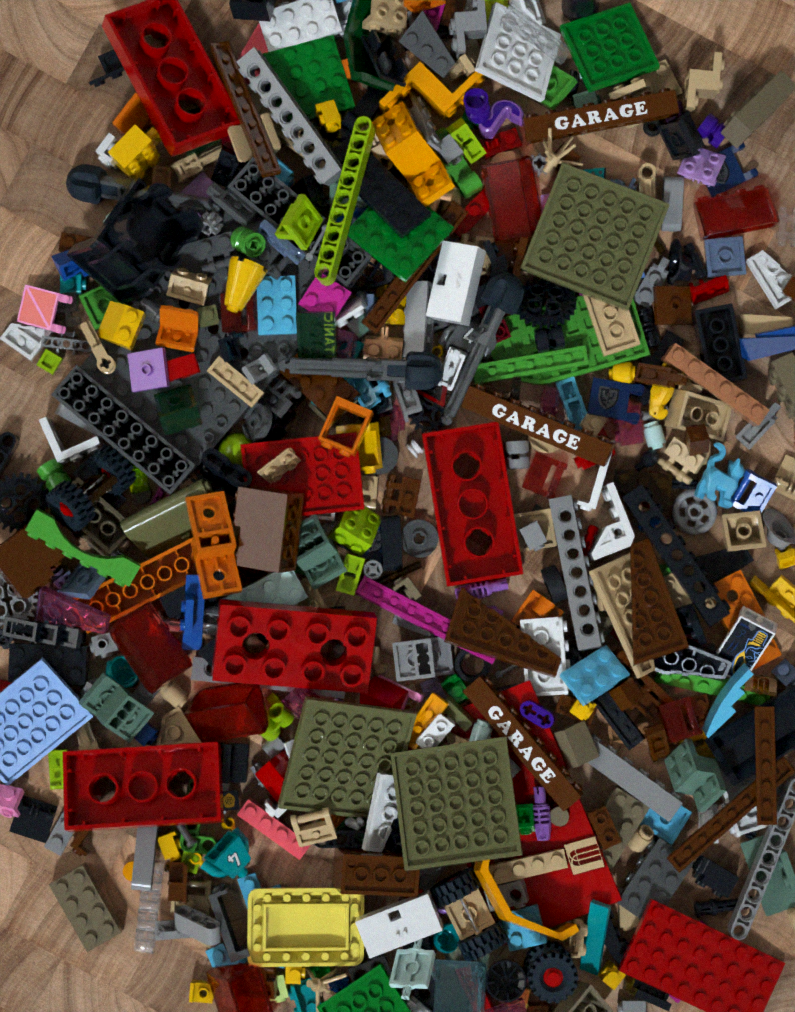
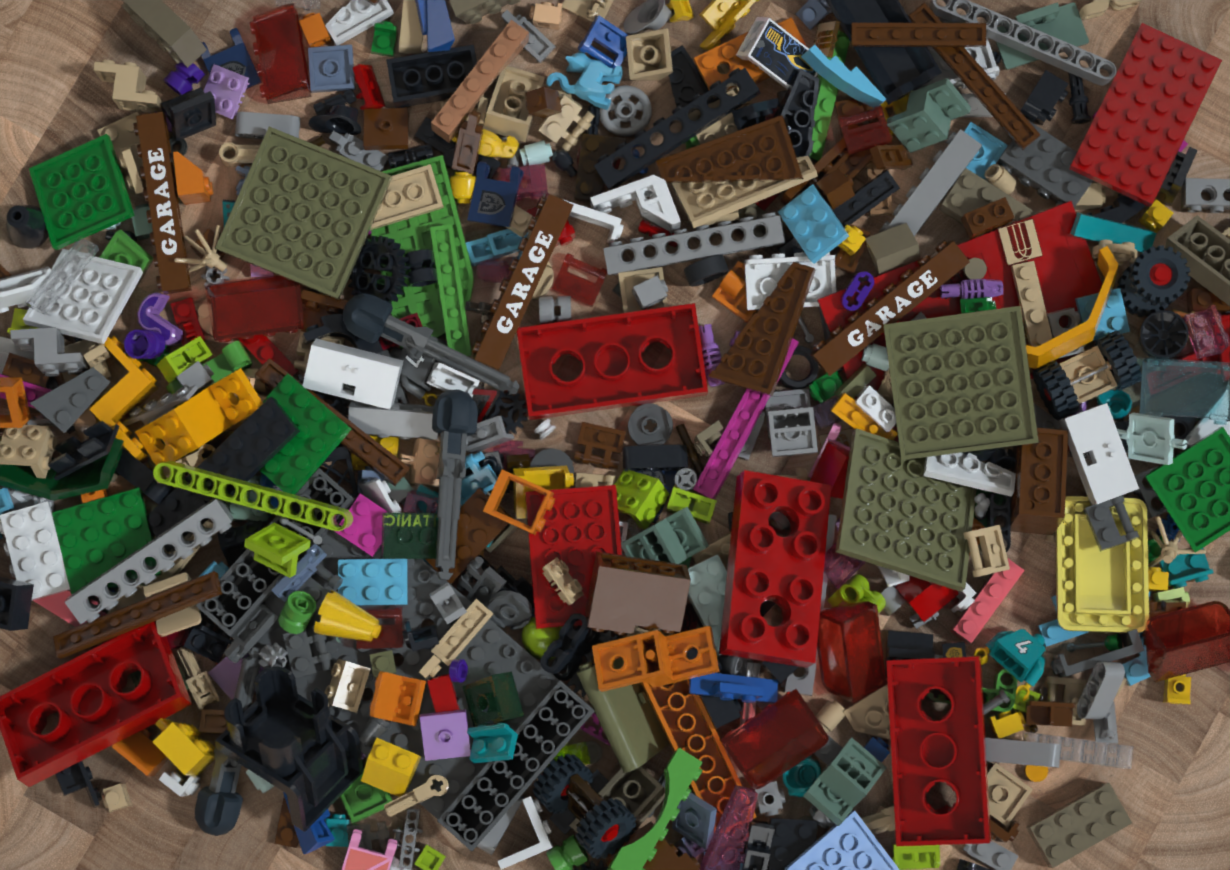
camera: 90 degrees left, 5 degrees down
yellow brick [315,100,341,133] -> none
none -> tan brick [102,784,132,813]
none -> orange slope [173,151,214,205]
none -> orange brick [299,13,331,48]
none -> green bracket [371,21,398,57]
none -> tan plate [419,655,442,679]
none -> dark purple tile [449,659,468,683]
none -> teal bracket [467,723,518,763]
none -> light nougat brick [529,2,563,30]
none -> tan plate [987,762,1033,827]
none -> hinge [1067,633,1122,652]
none -> dark grey plate [1084,495,1139,552]

